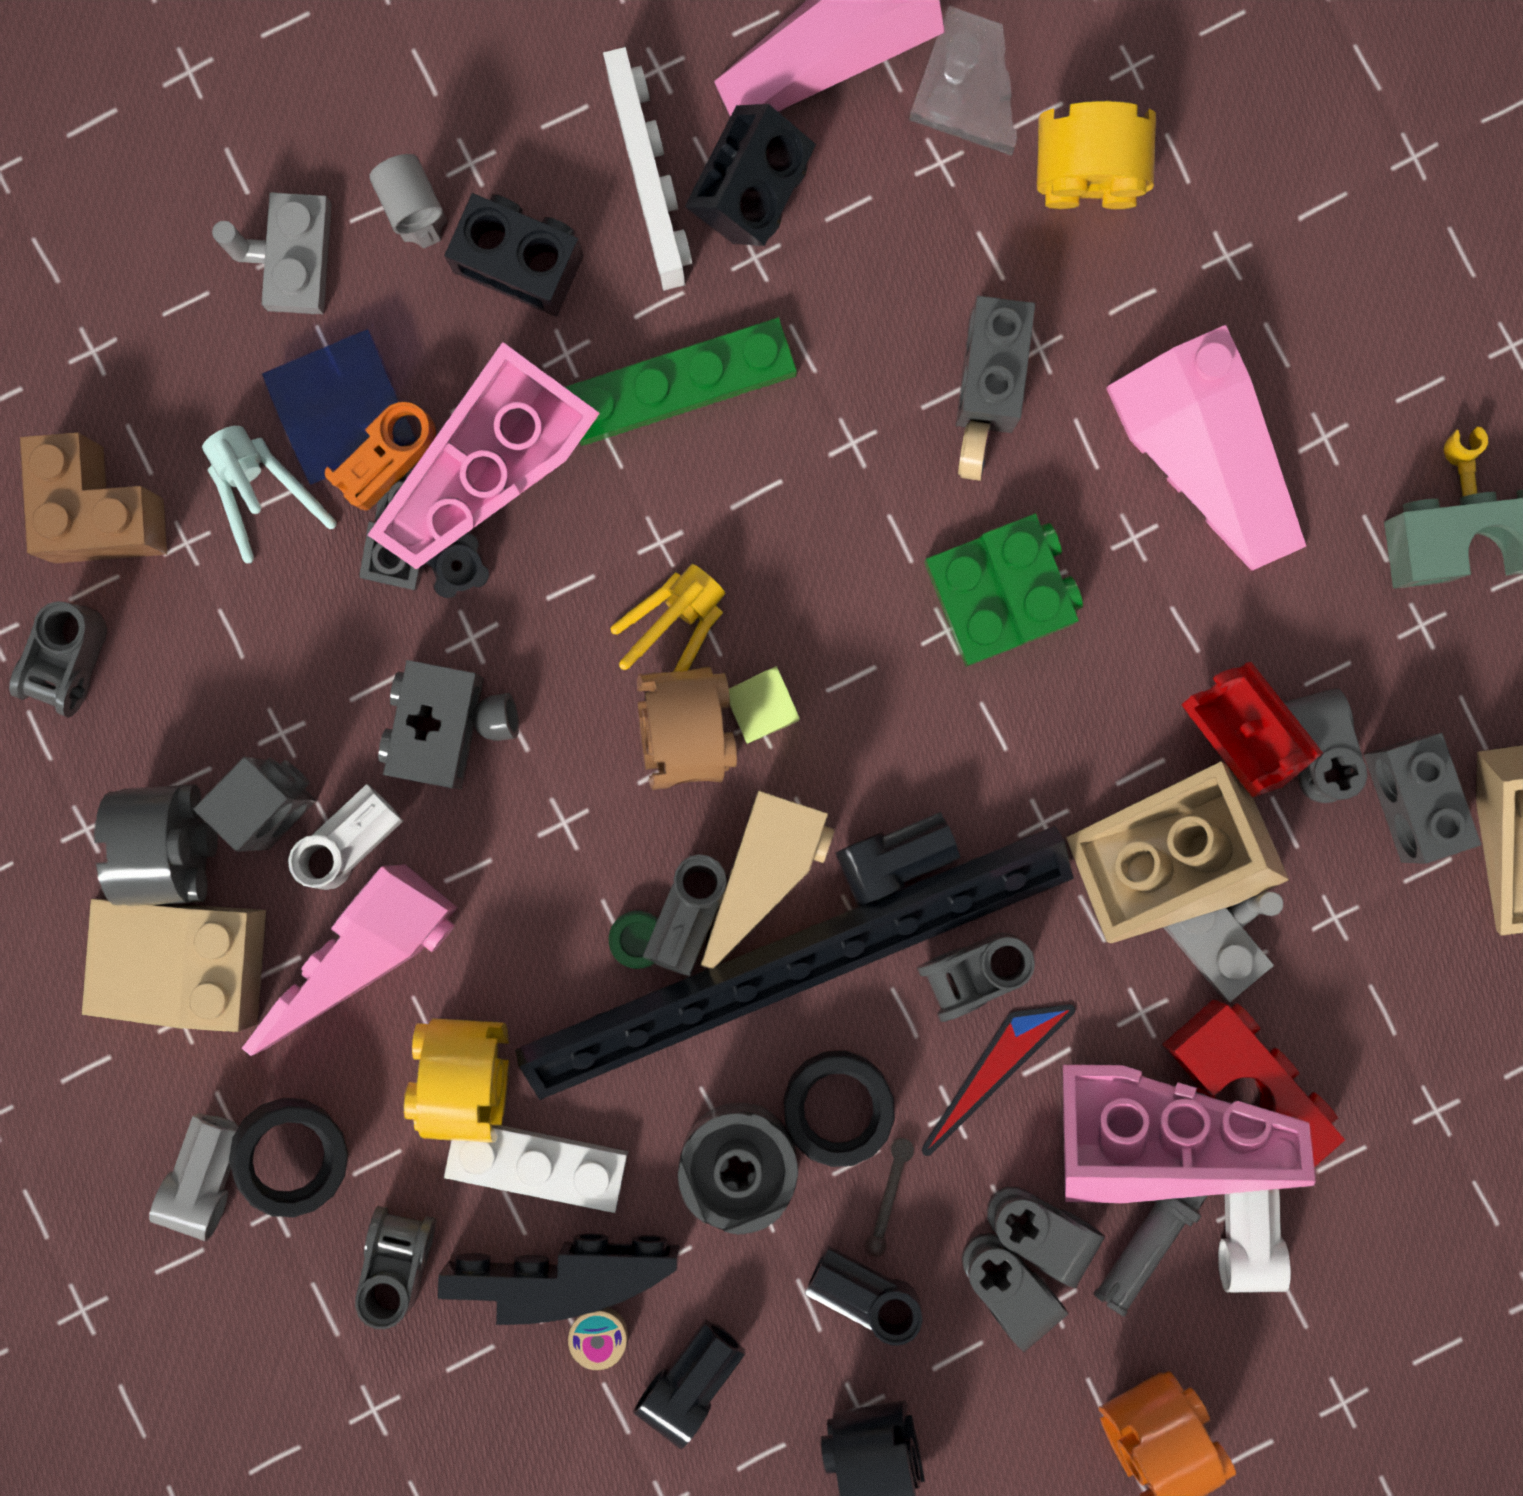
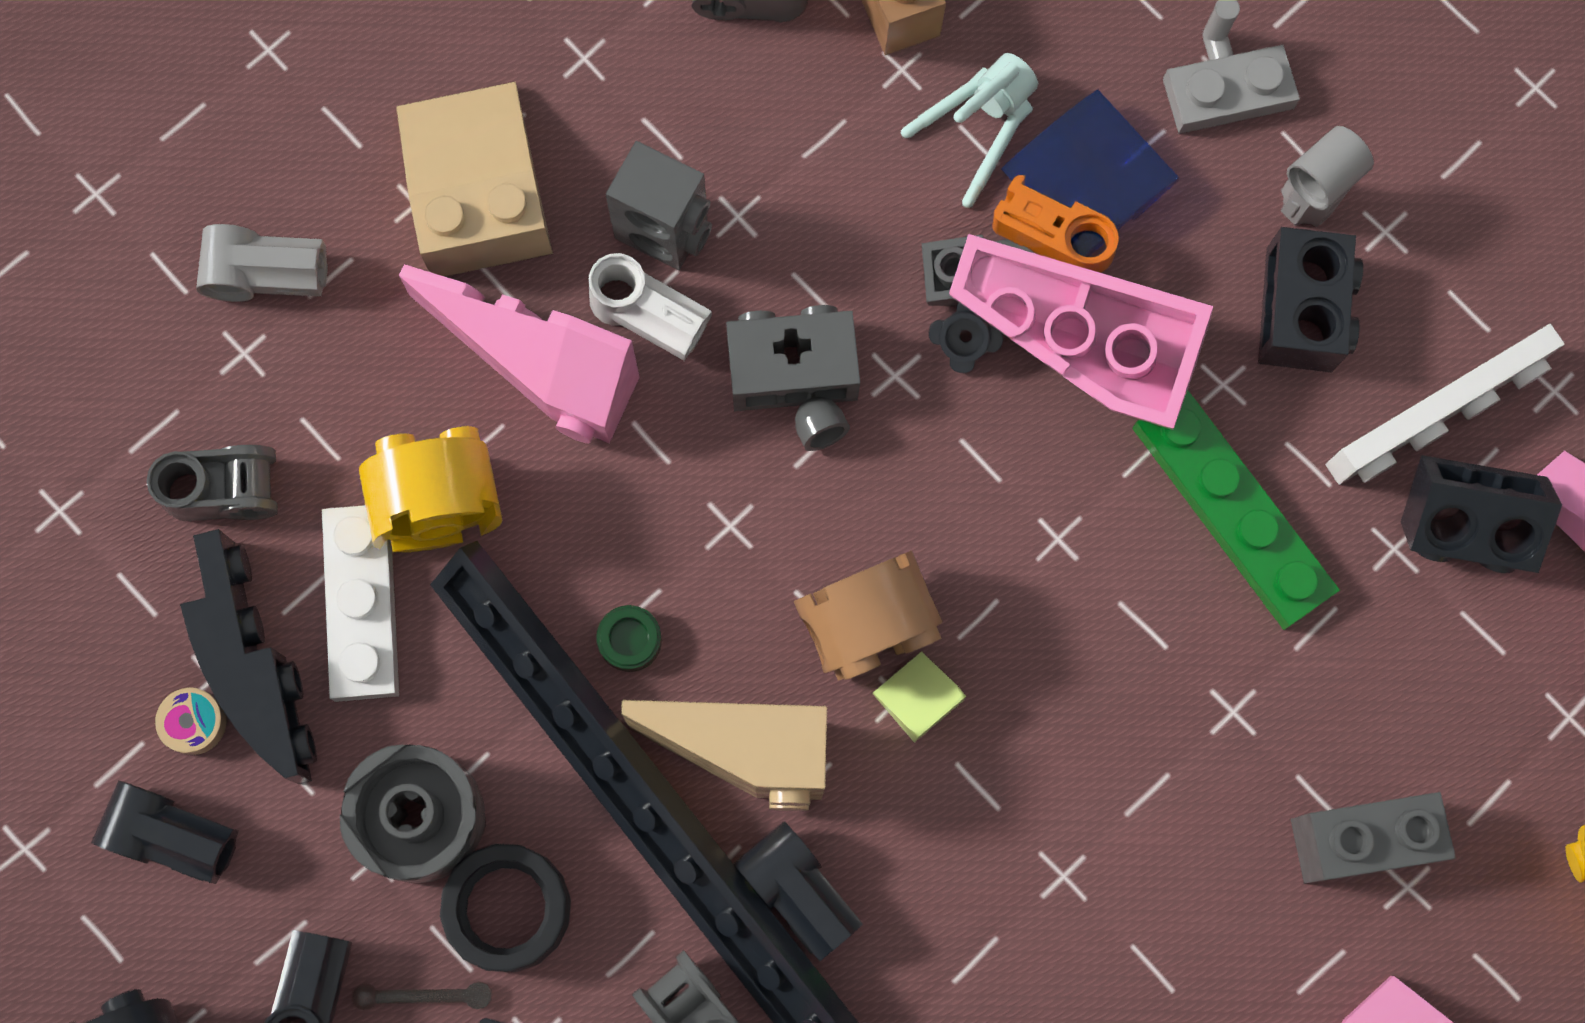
camera: 70 degrees right, 10 degrees down
dark grey brick [94,784,218,906] -> none
black tyre [229,1098,348,1218] -> none
yellow plant [611,564,726,672] -> none
dark grey piece [643,855,727,977] -> none
green plate [924,513,1083,667] -> none
tan tile [958,421,990,481] -> none

